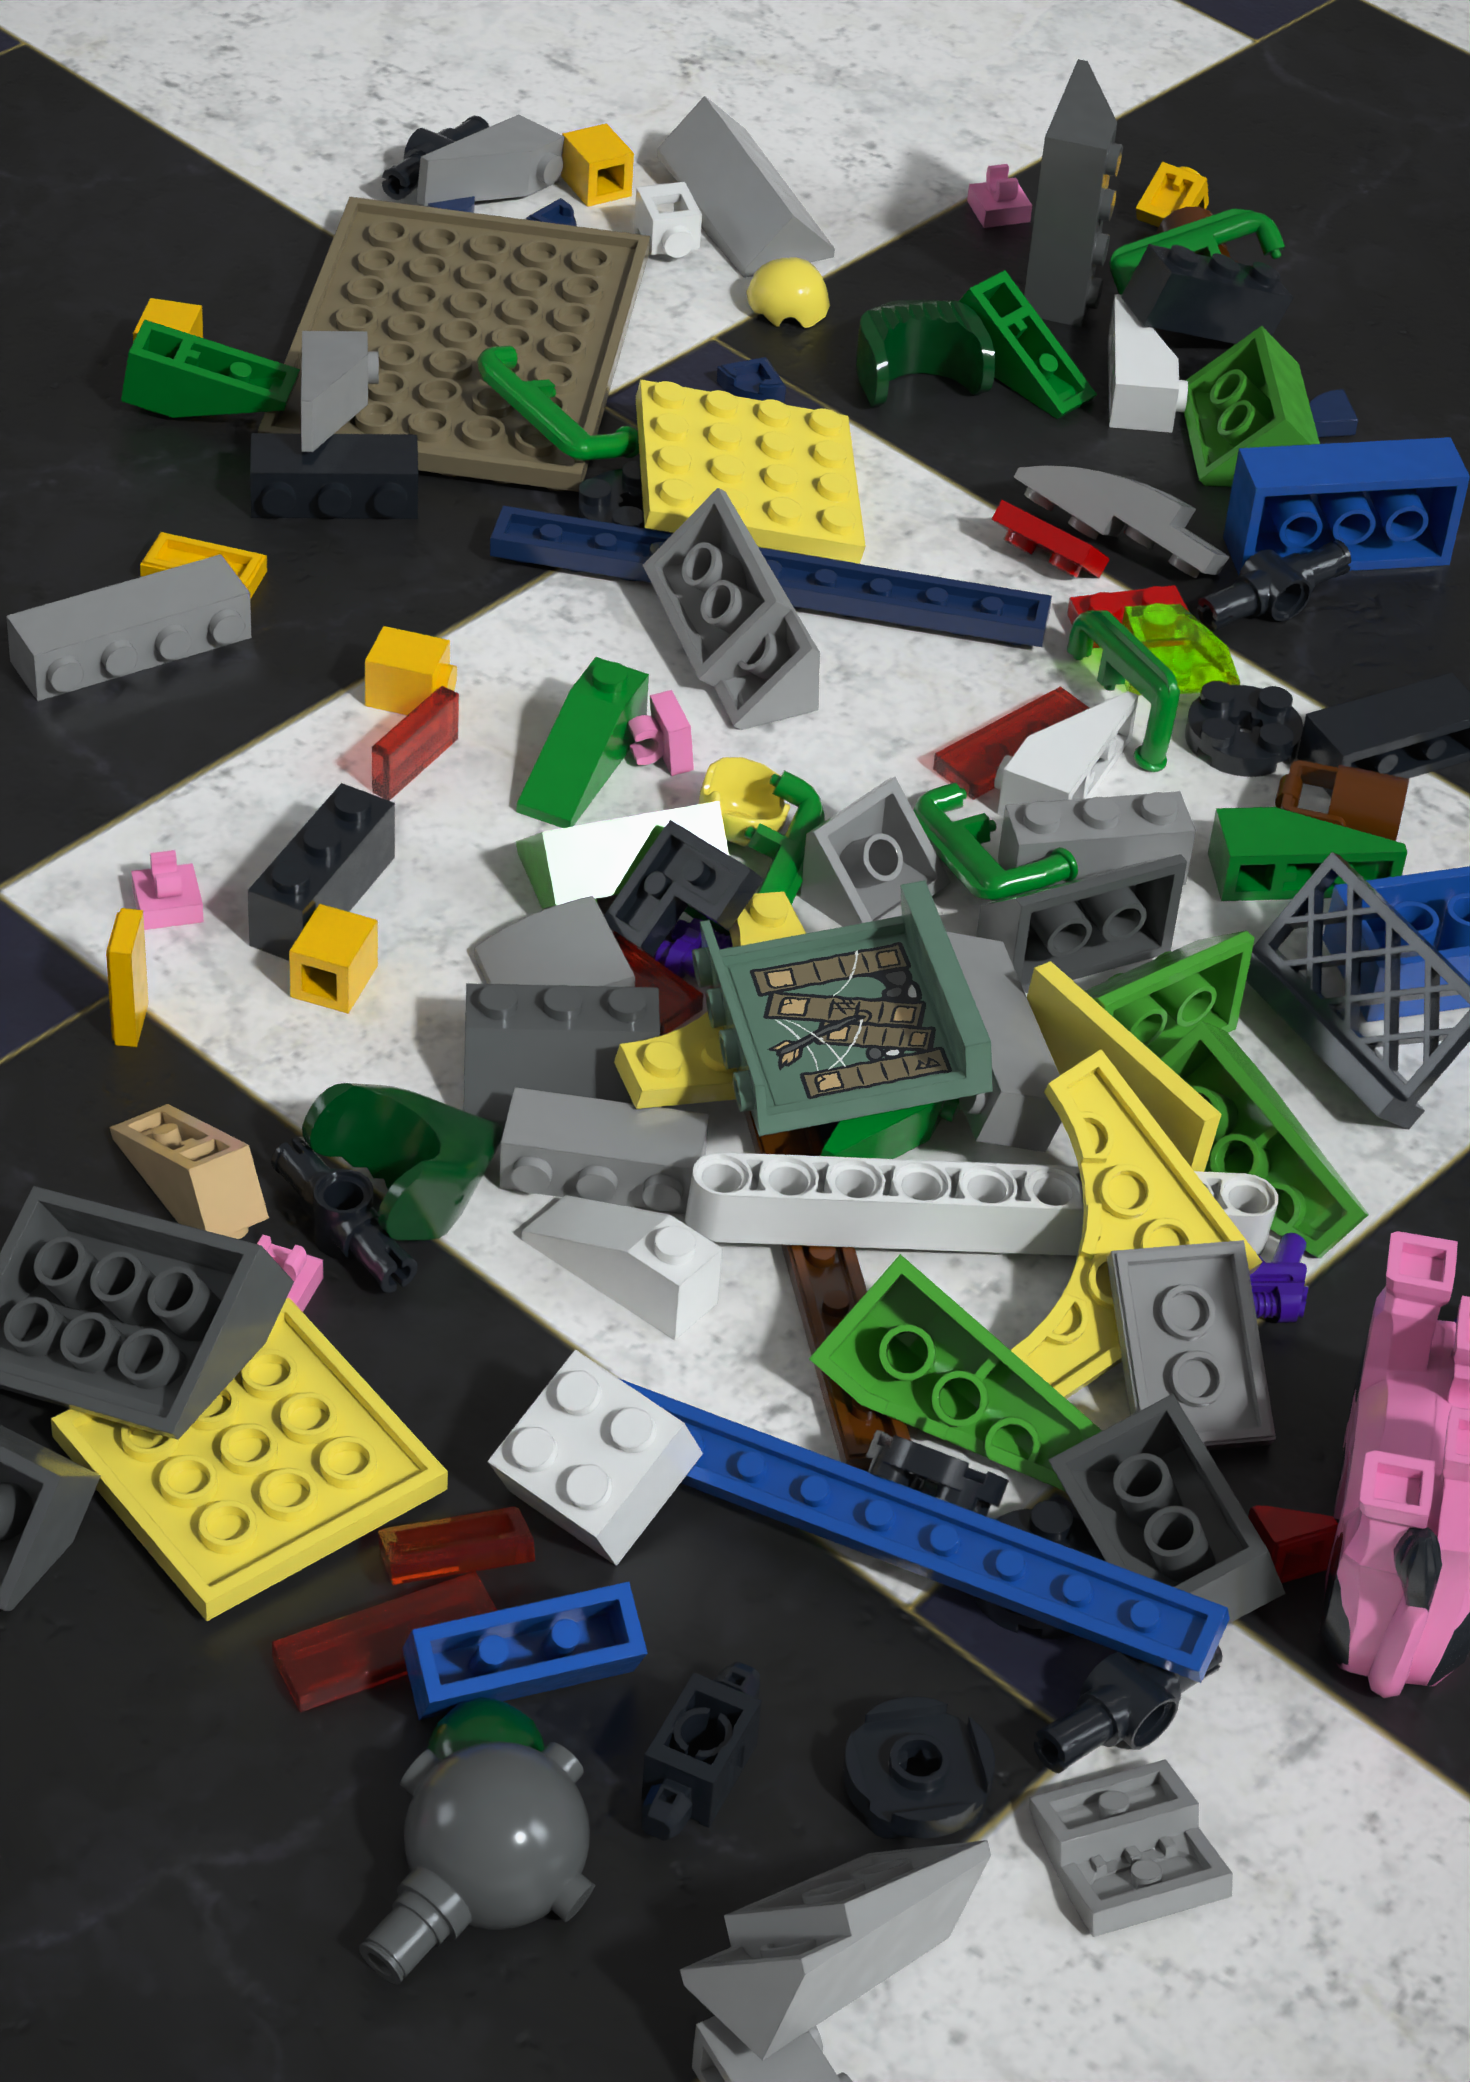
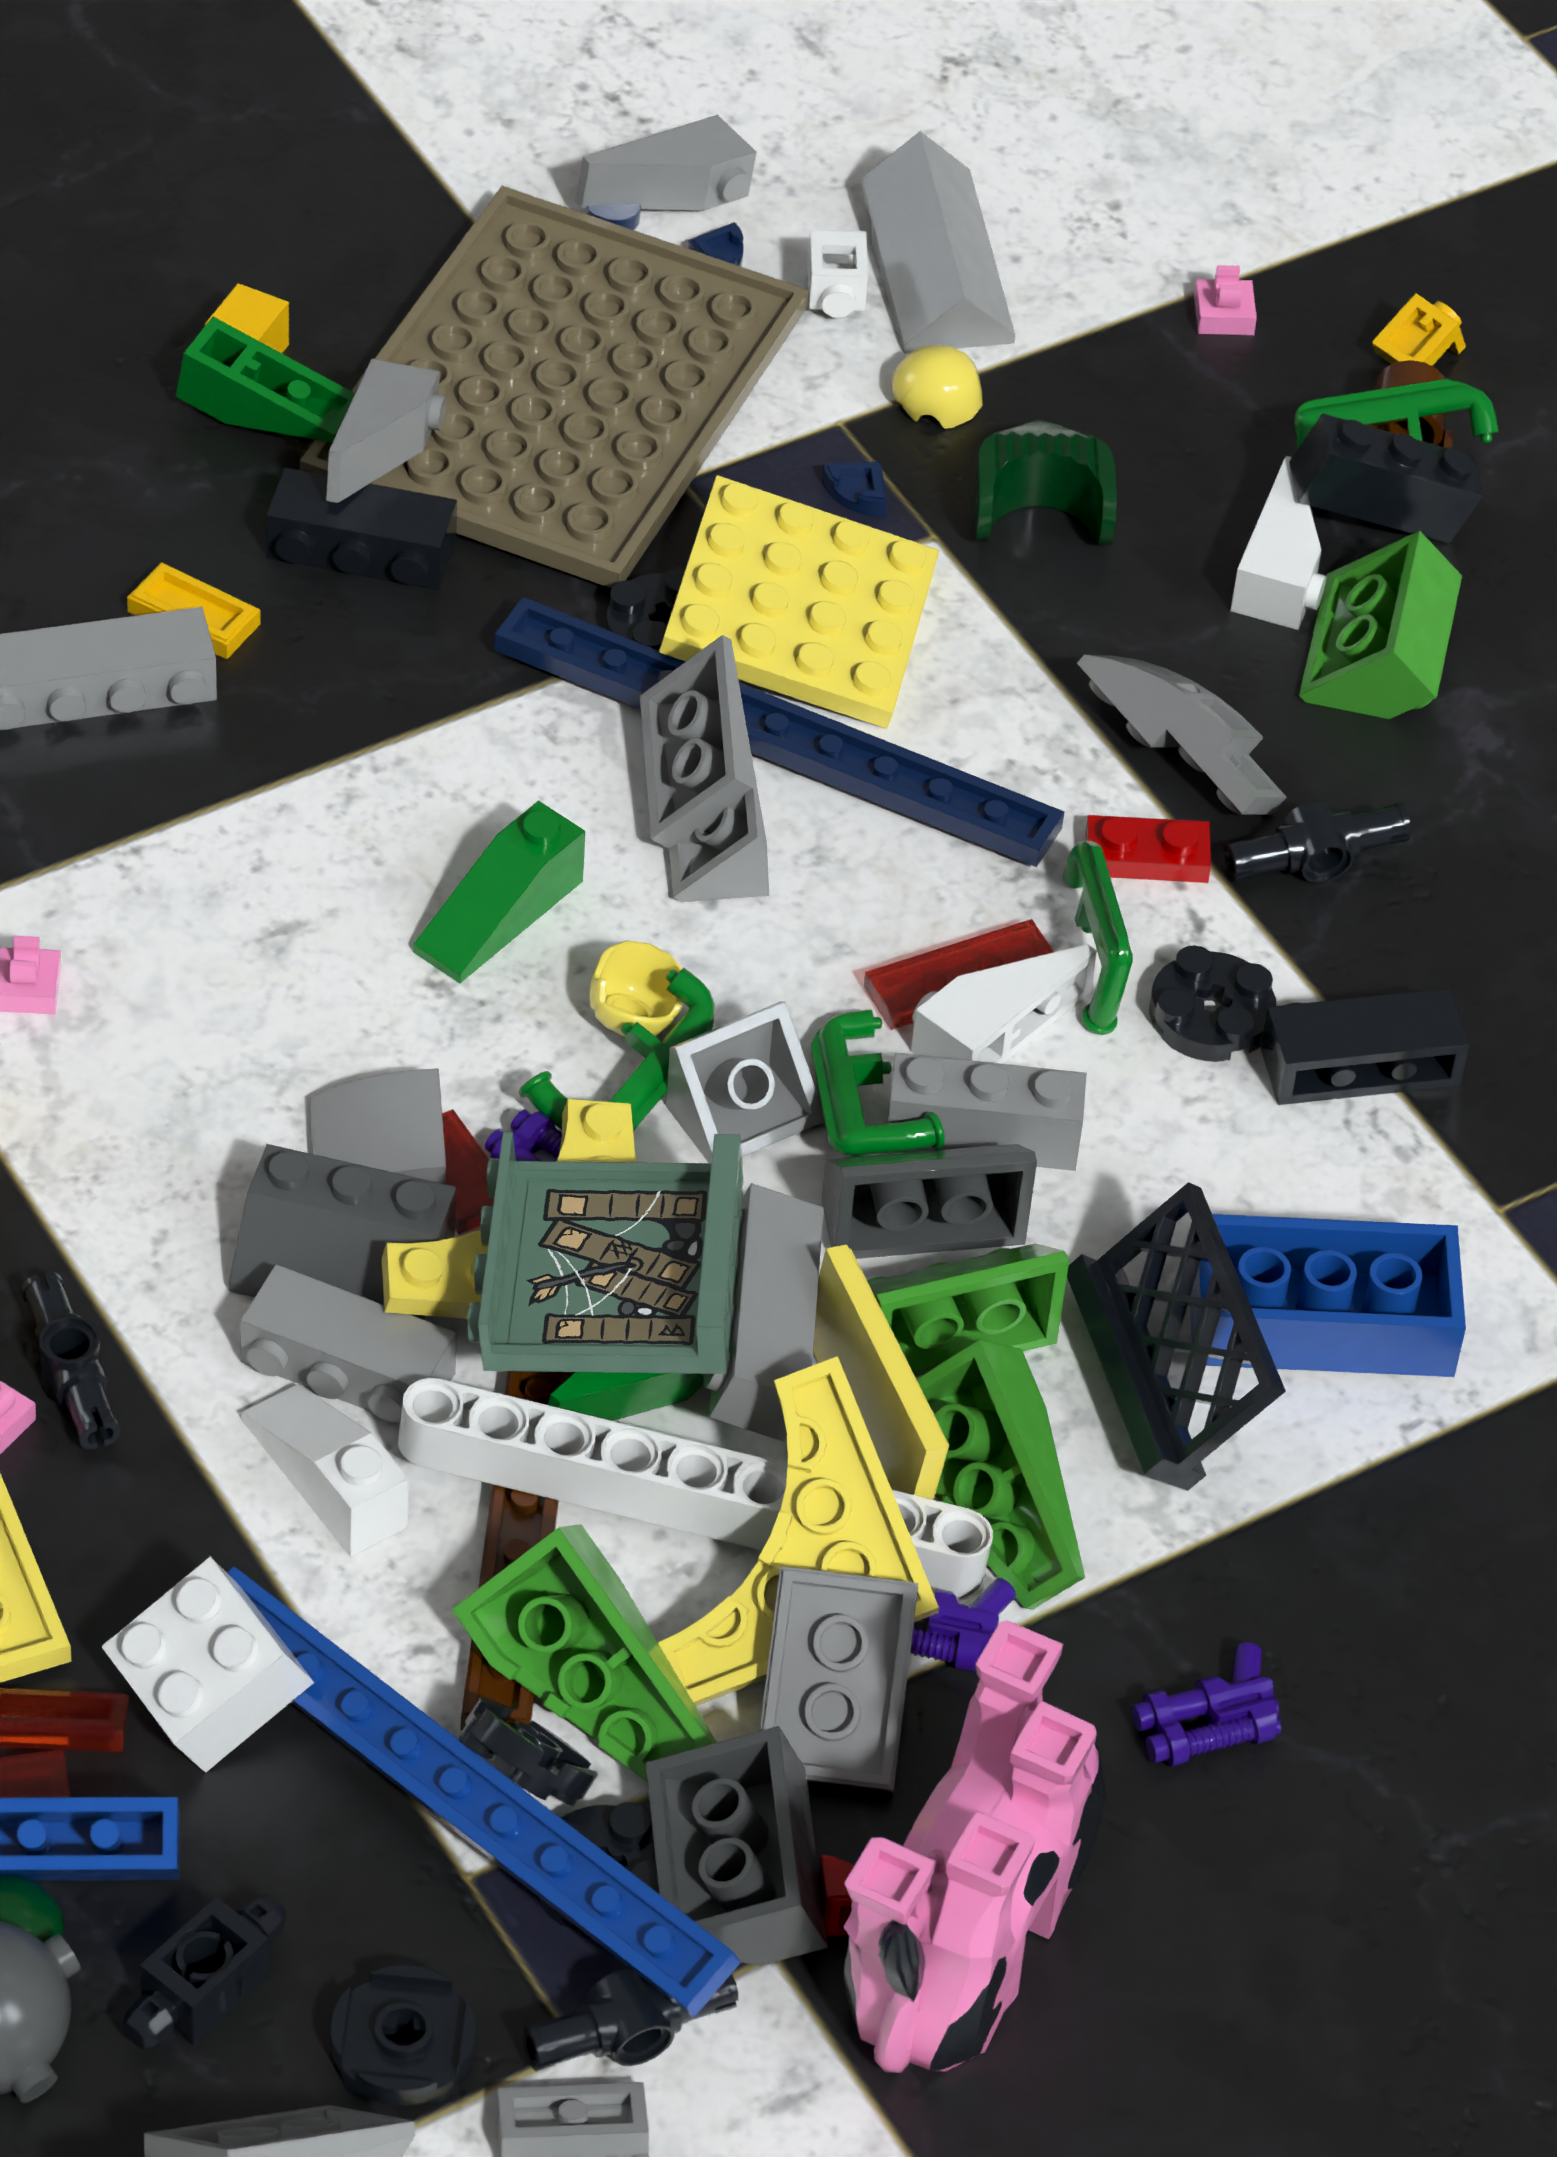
camera: 15 degrees right, 5 degrees up
black brick [248,783,395,961] -> none
yellow brick [289,904,378,1014] -> none
dark green animal [302,1083,504,1240] -> none
yellow brick [365,626,457,721] -> none
clear red tile [372,686,459,801] -> none
black pin [382,115,490,200] -> none
green piece [477,346,639,461] -> none
slope [515,801,729,909] -> none
yellow brick [561,123,634,207] -> none
black plate [604,819,764,957] -> none
bright pink tile [628,690,694,776] -> none
green slope [959,270,1097,419] -> none
red plate [991,500,1110,578] -> none
dark grey slope [1024,59,1123,327] -> none
clear neon green slope [1122,603,1240,695] -> none
green slope [1208,807,1408,901] -> none
blue brick [1223,437,1470,575] -> none
reddish brown piece [1275,760,1409,841] -> none
dark blue tile [1309,389,1358,438] -> none

